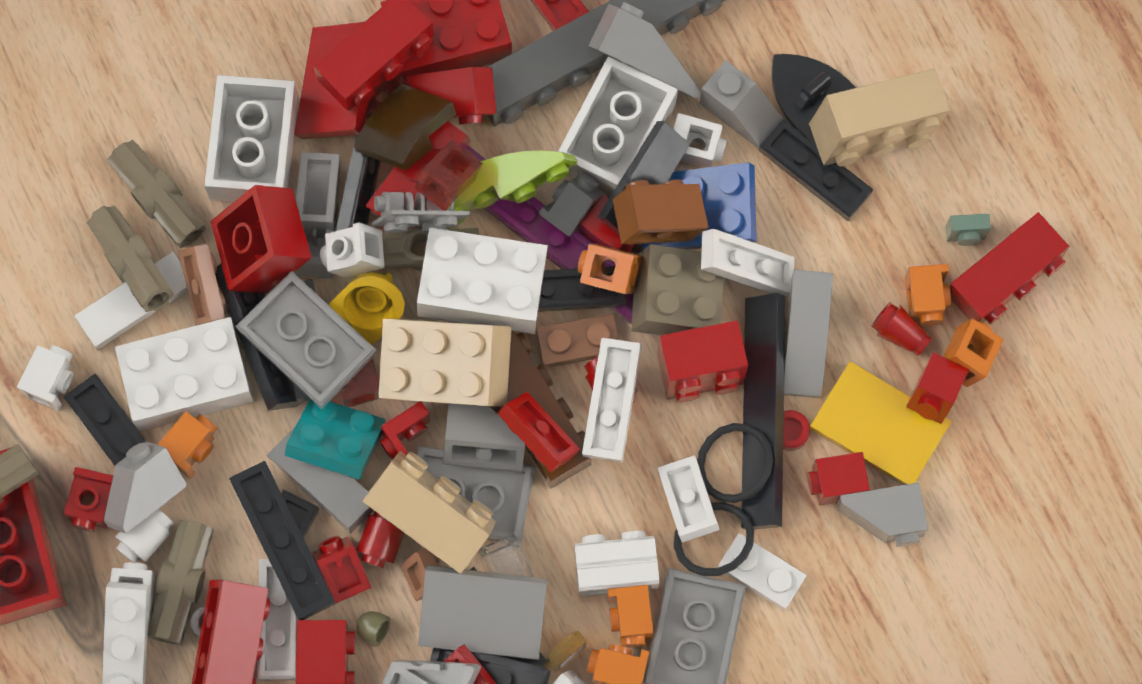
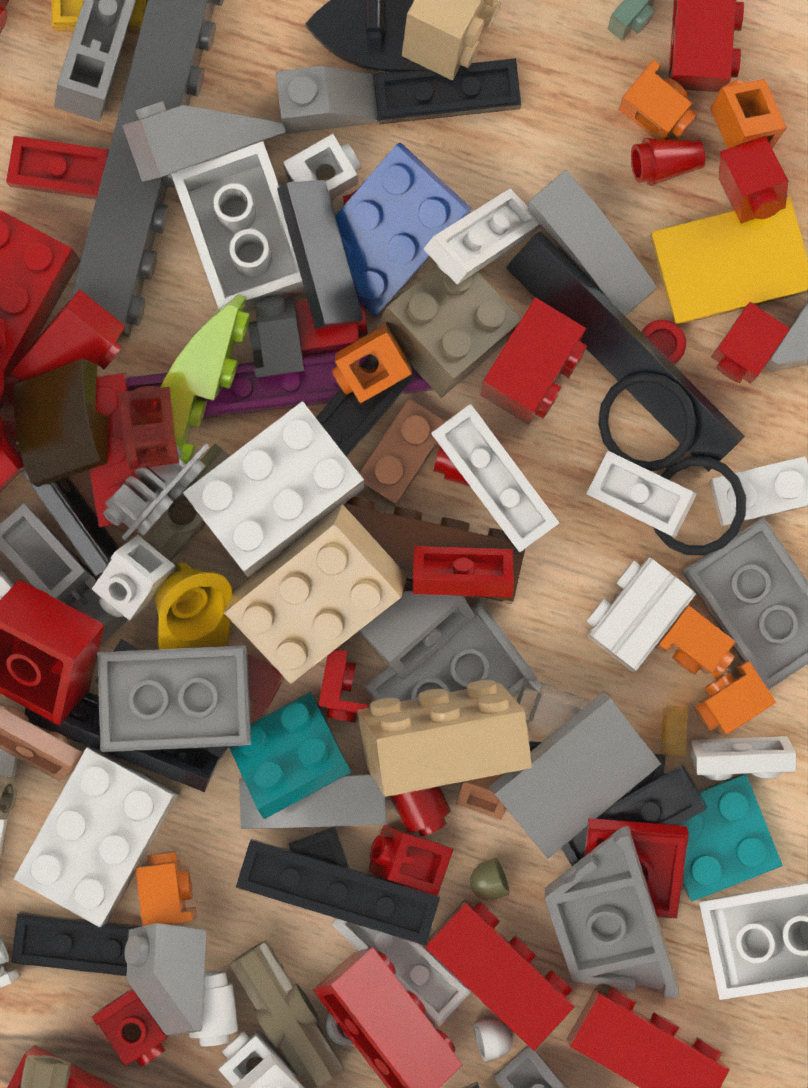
camera: 40 degrees left, 10 degrees up
dark orange brick [612,180,708,244] -> none

